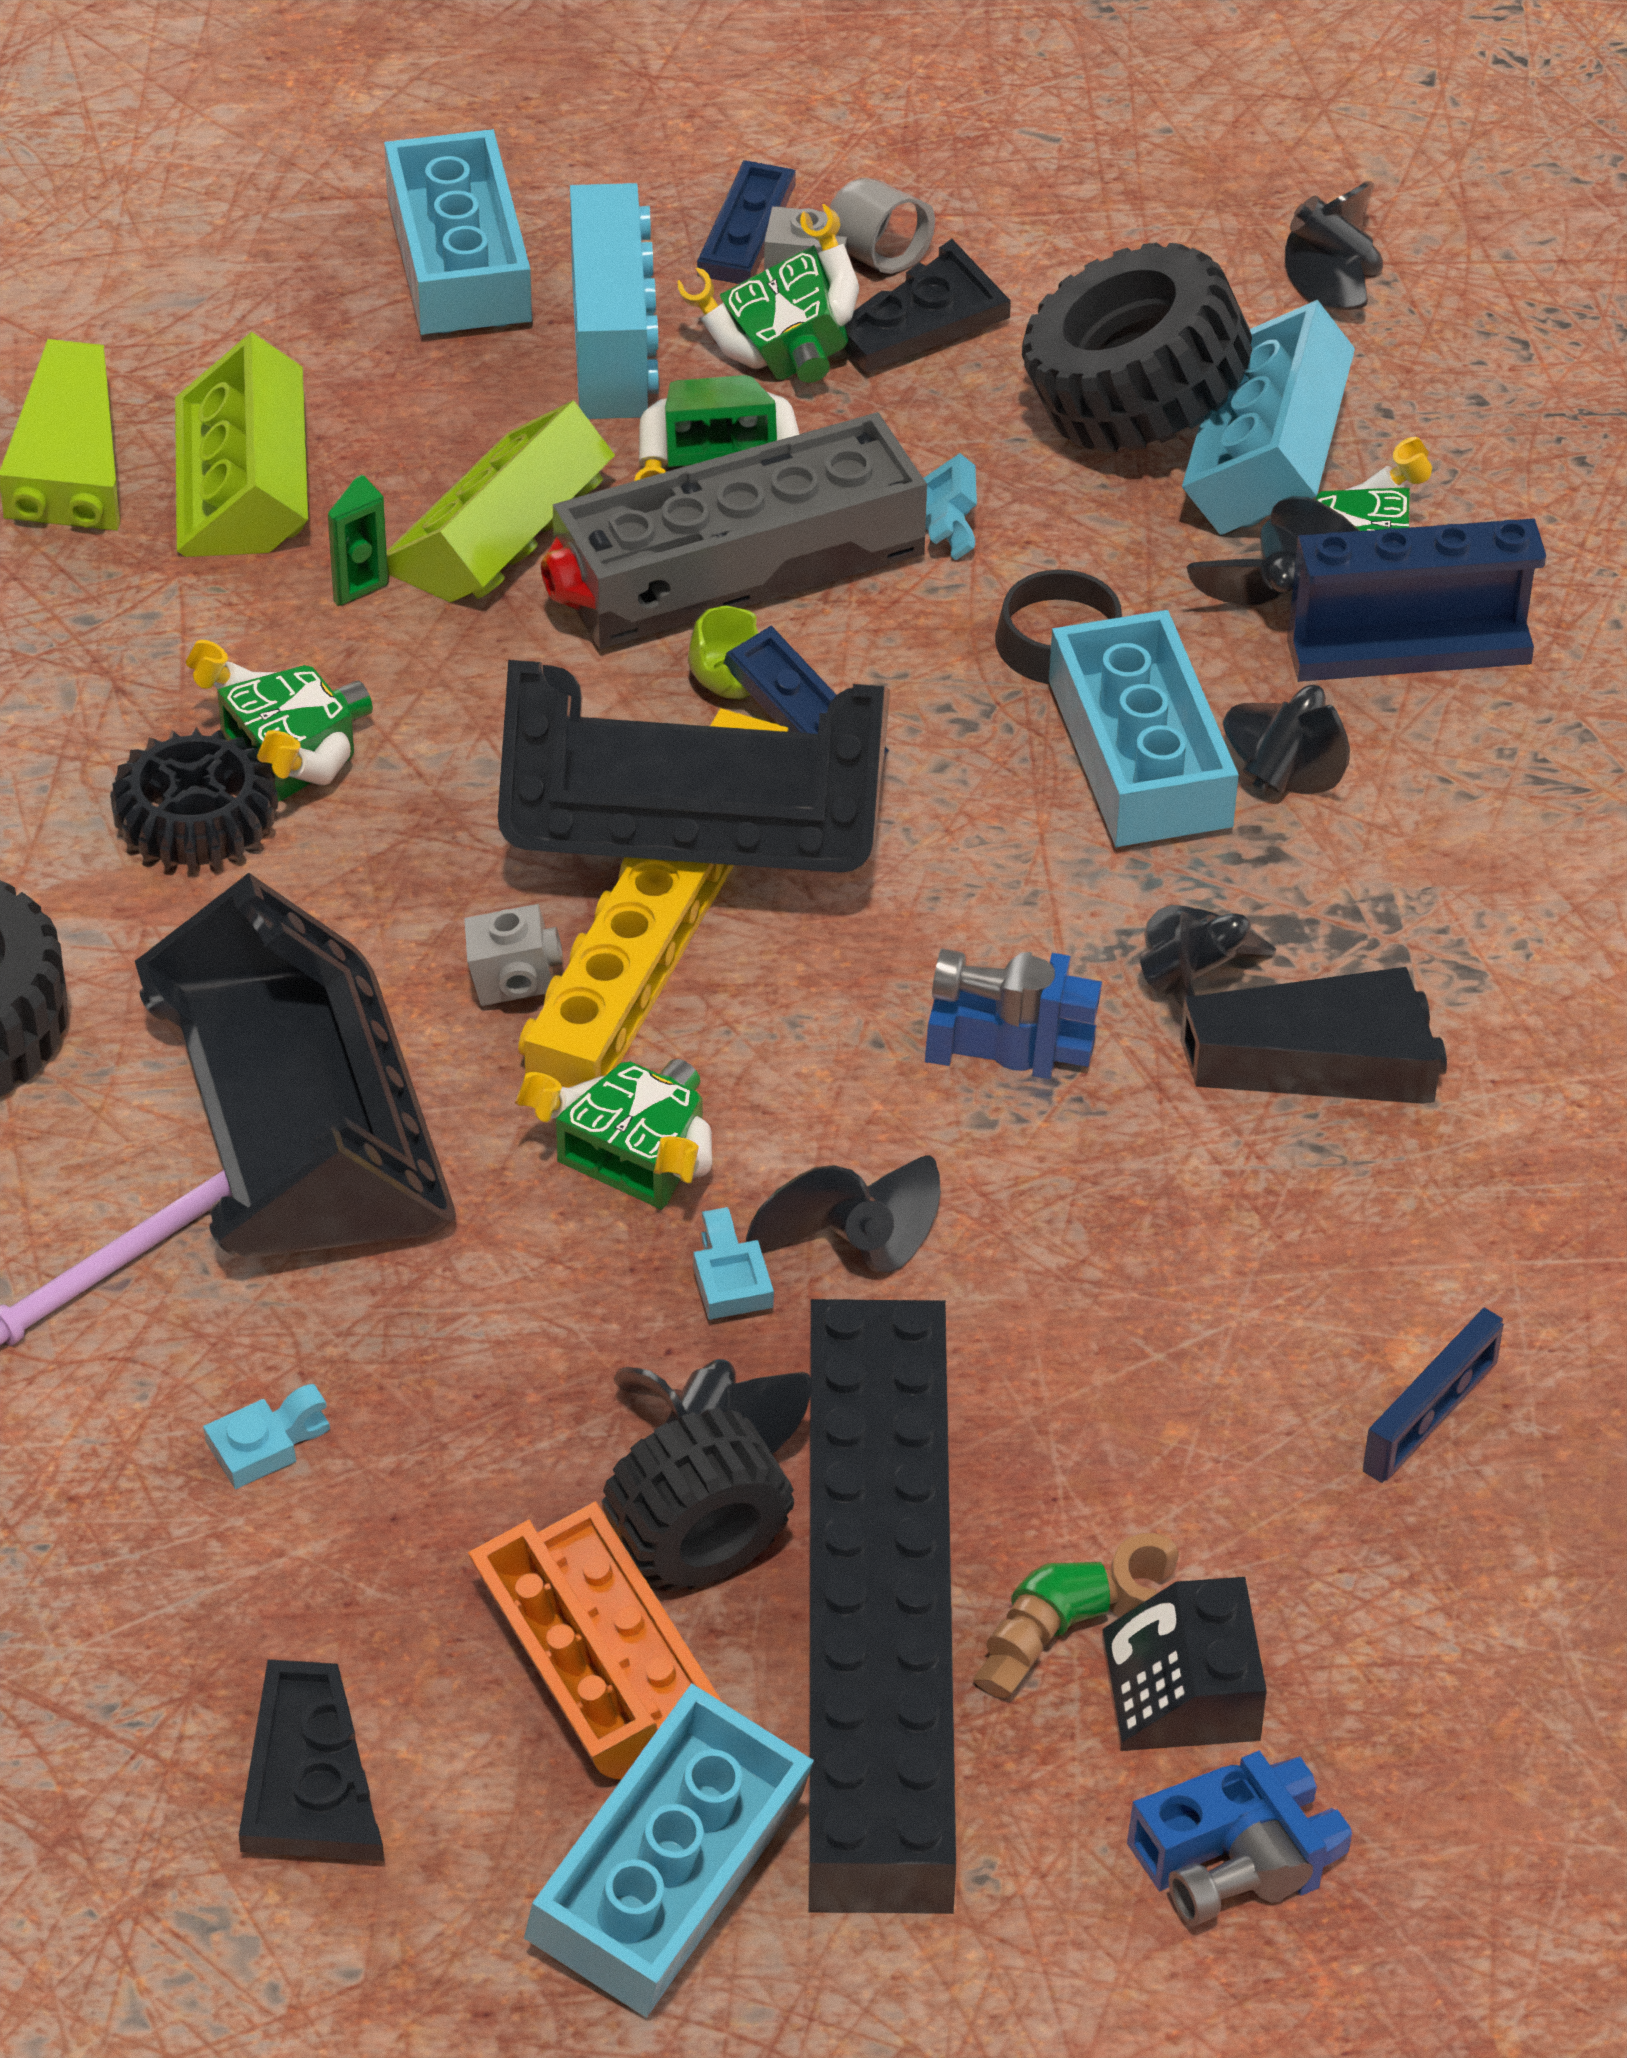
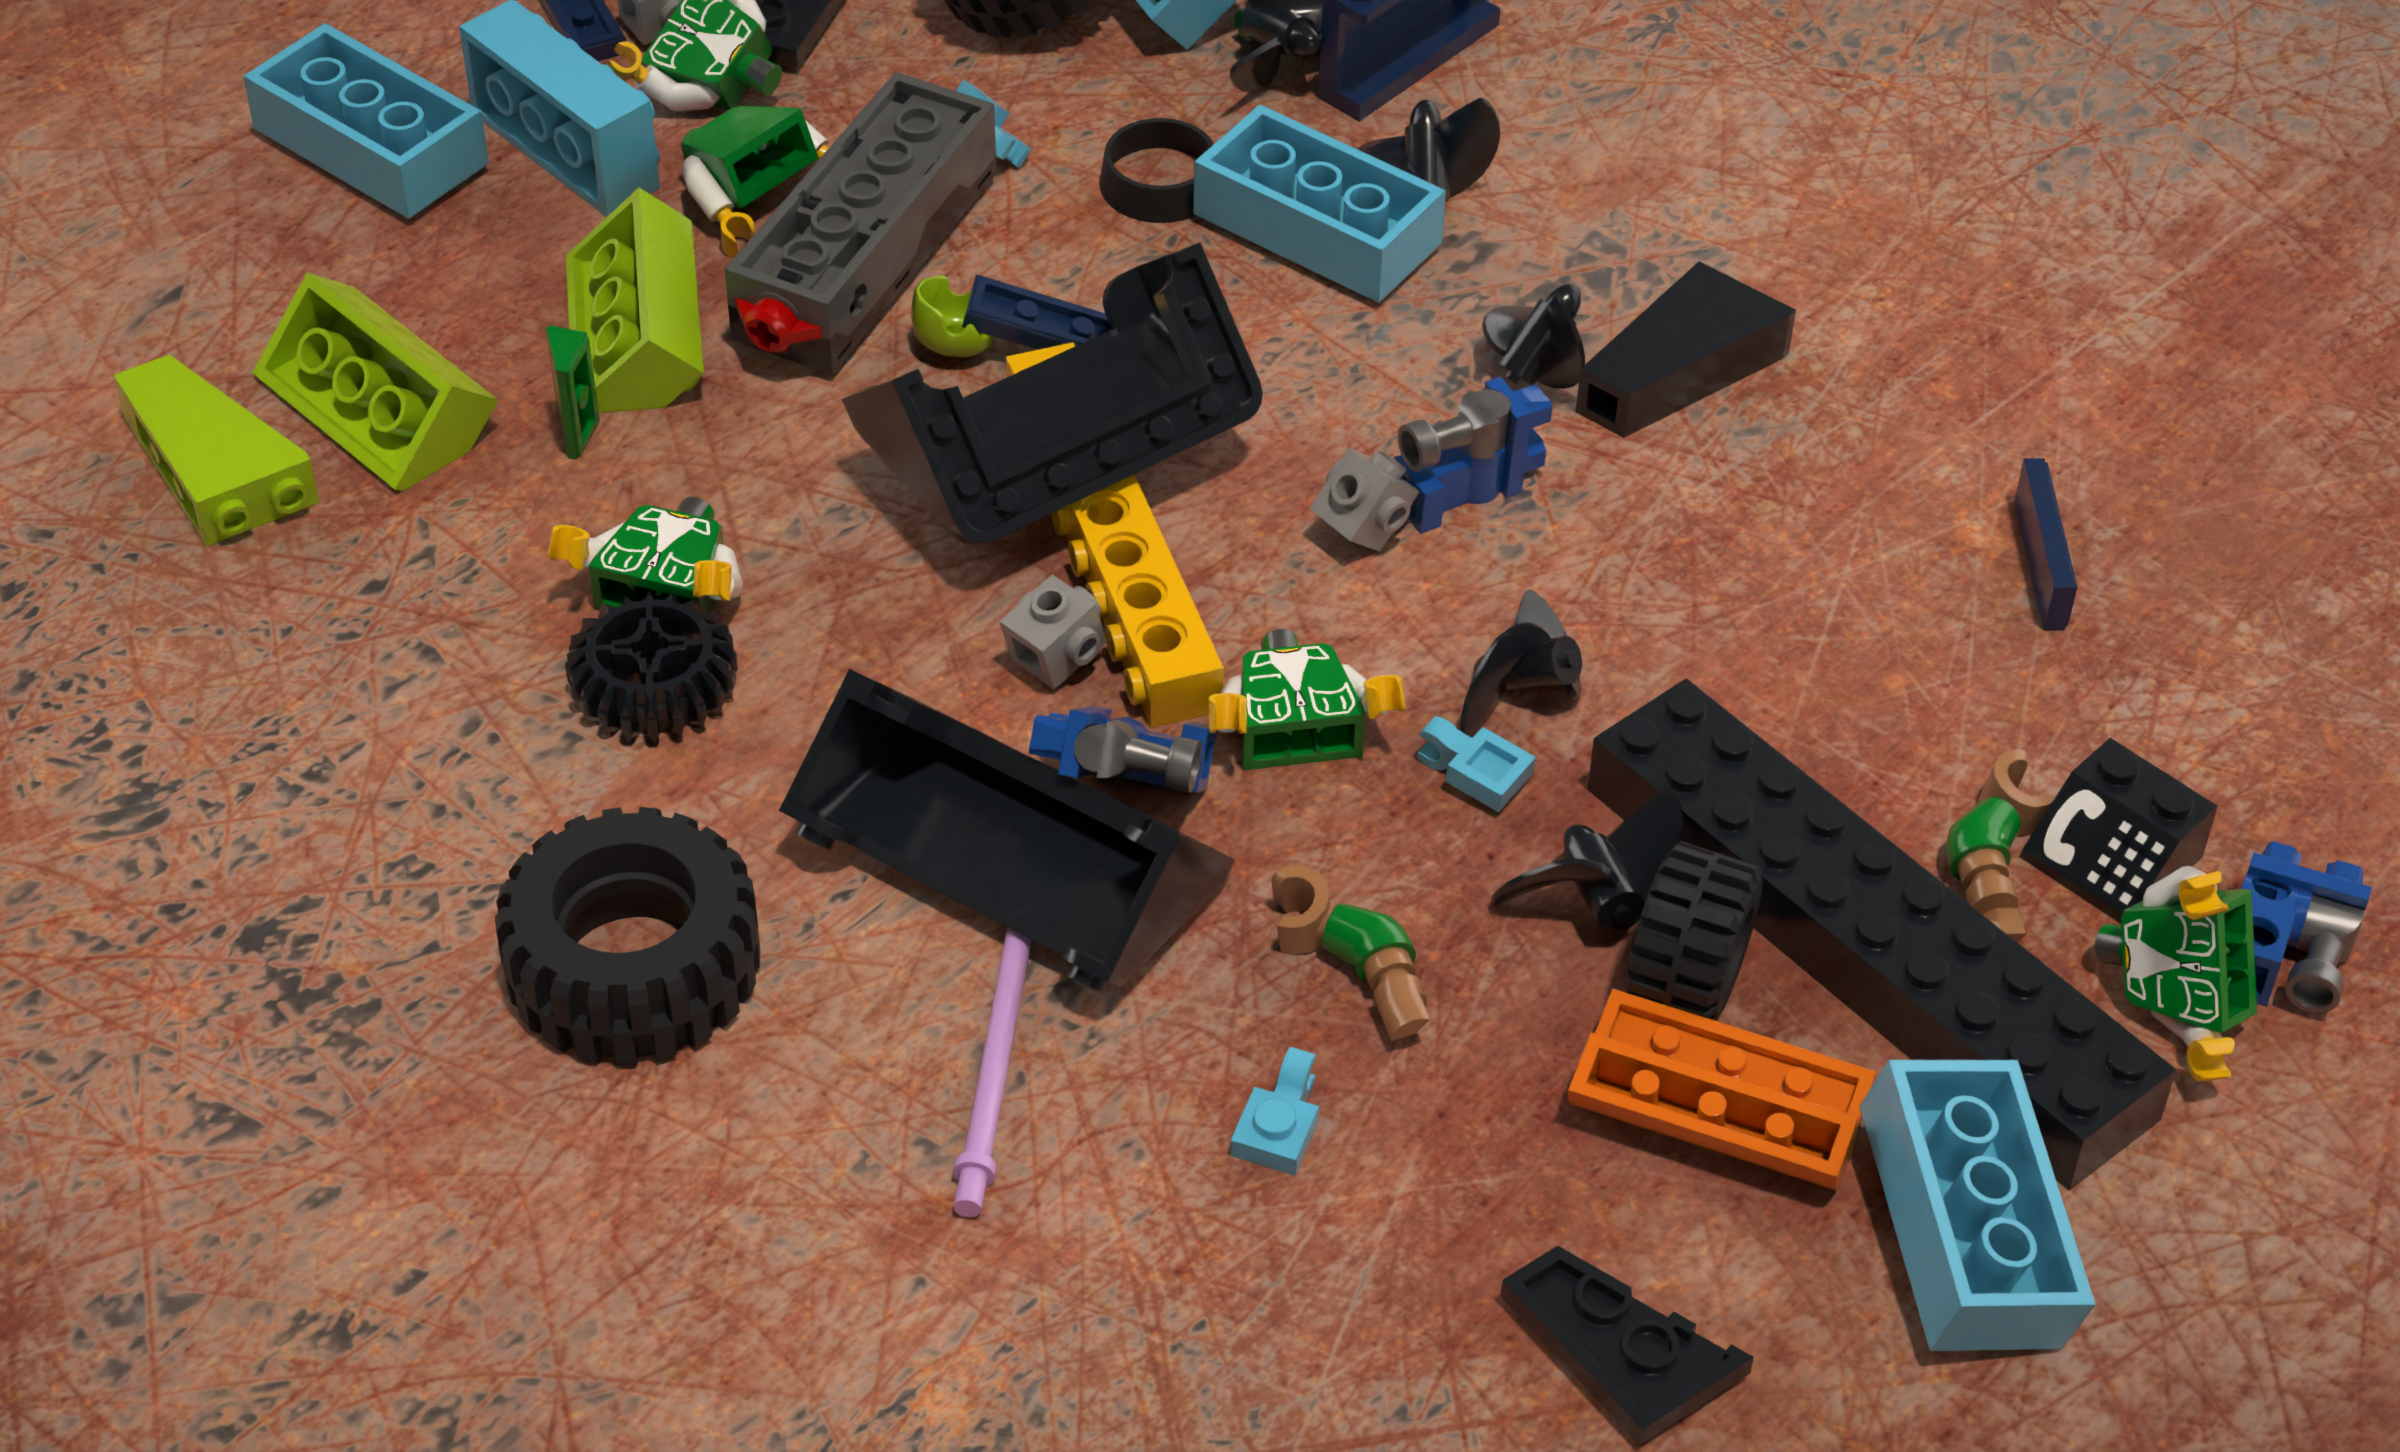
camera: 40 degrees left, 0 degrees up
none -> hips [1029,706,1218,793]
none -> medium nougat piece [1271,865,1430,1041]
none -> light grey brick [1309,448,1420,552]
none -> torso [2095,866,2257,1082]

